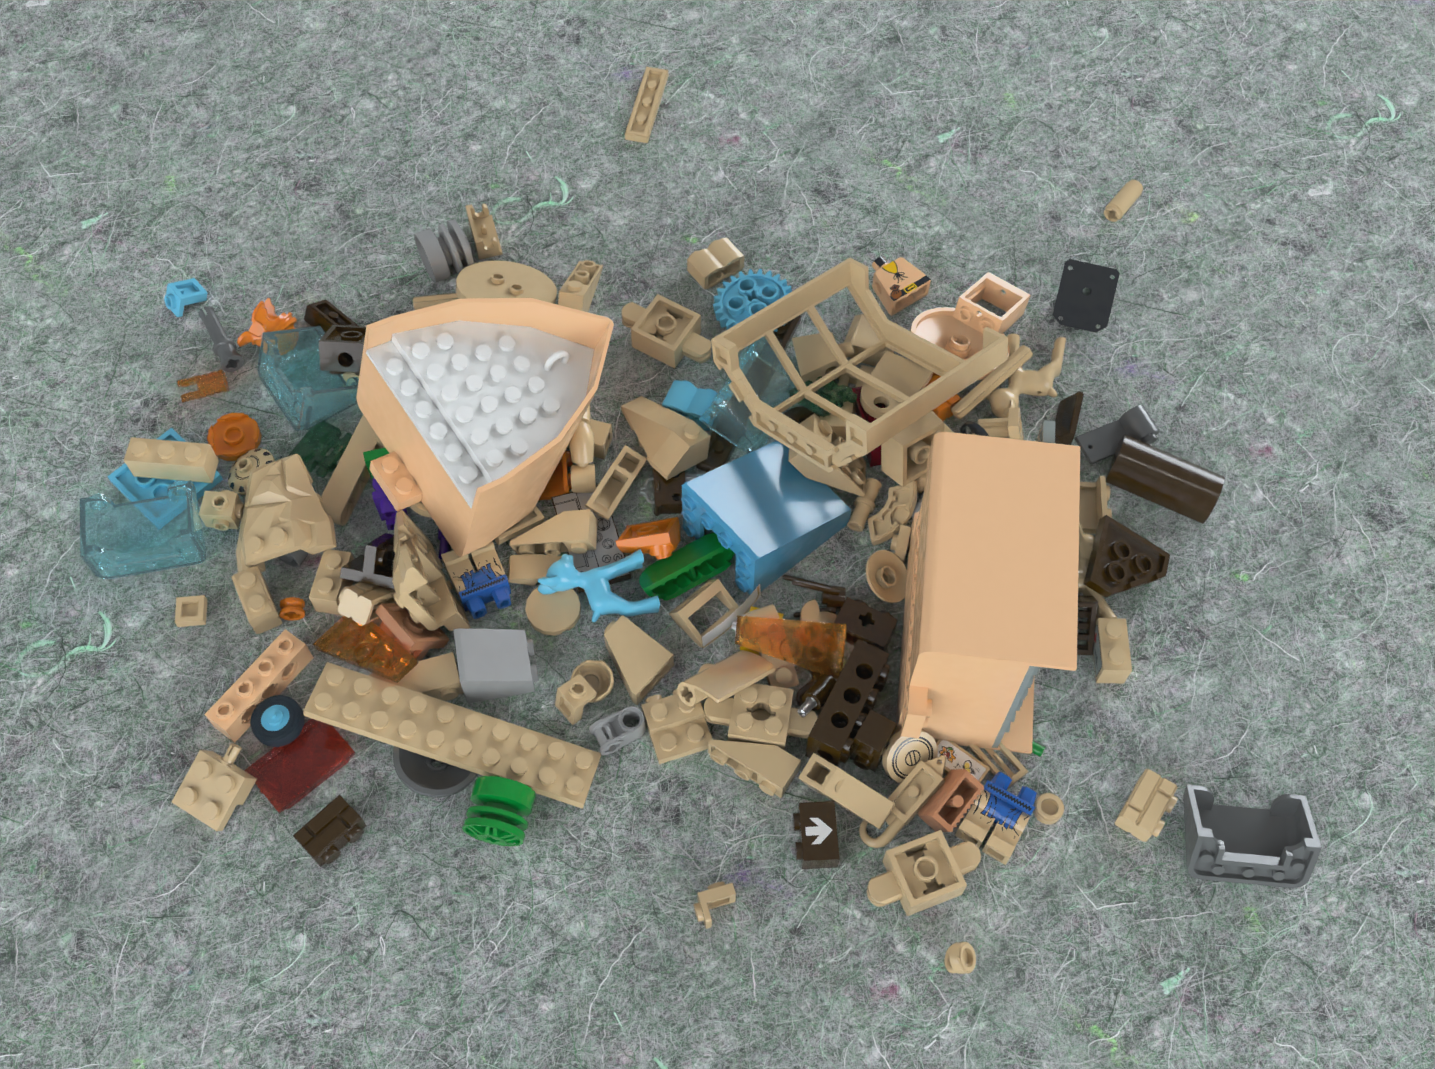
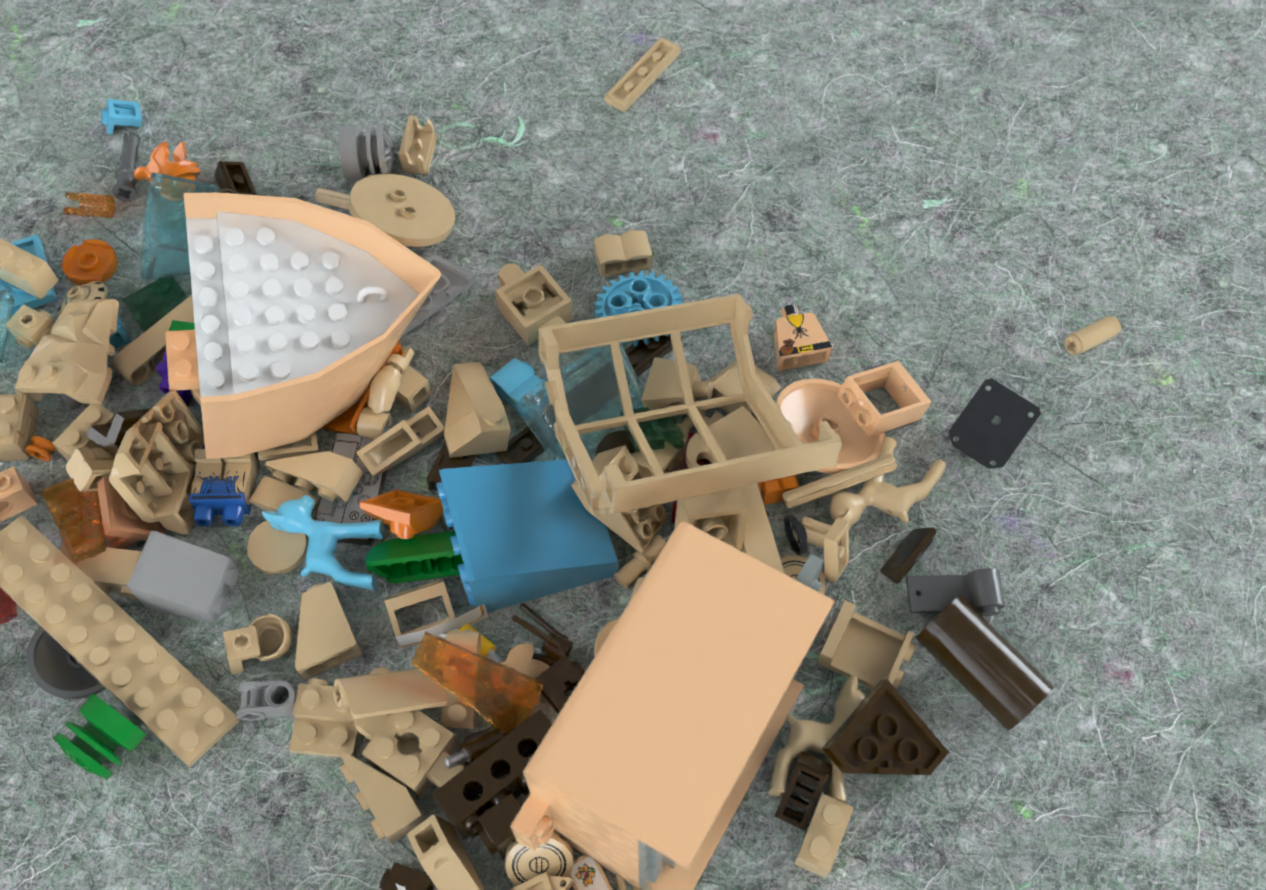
camera: 25 degrees right, 0 degrees up
tan slope [558,260,603,312] -> none

